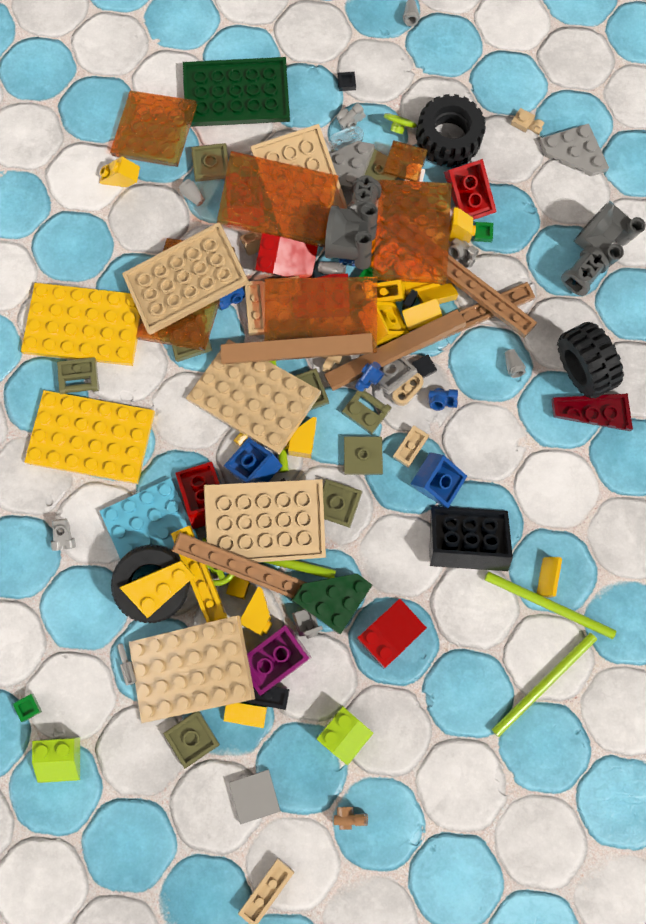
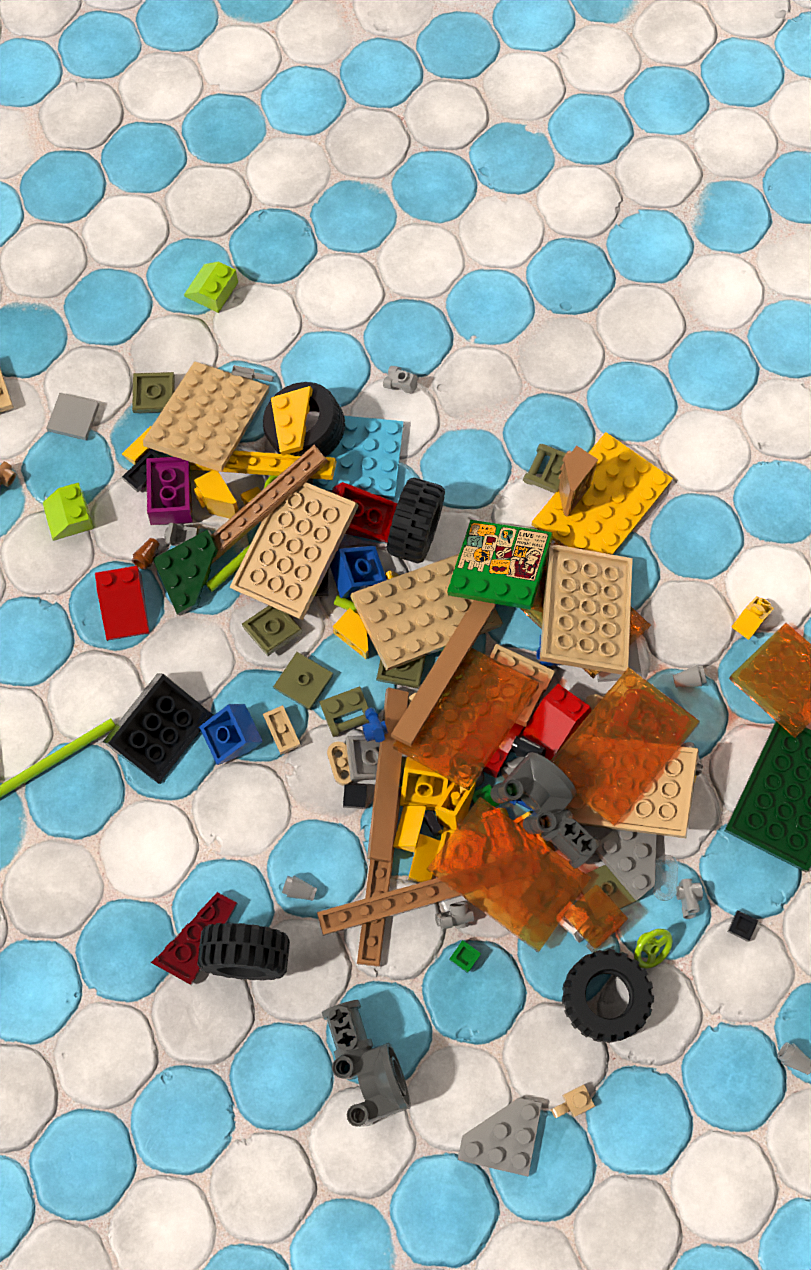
camera: 125 degrees right, 5 degrees down
green plate [13,694,42,723] -> none
yellow plate [24,390,155,484] -> none
olive plate [191,143,231,182] -> none
blue plate [429,388,458,411] -> none
red slope [444,159,497,220] -> none
yellow slope [448,207,476,243] -> none
yellow slope [536,557,562,598] -> none
none -> dark orange cone [132,538,160,570]
none -> black tyre [387,477,445,564]
none -> plate [447,520,553,610]
none -> black cone [511,735,546,757]
none -> medium nougat slope [558,446,598,517]

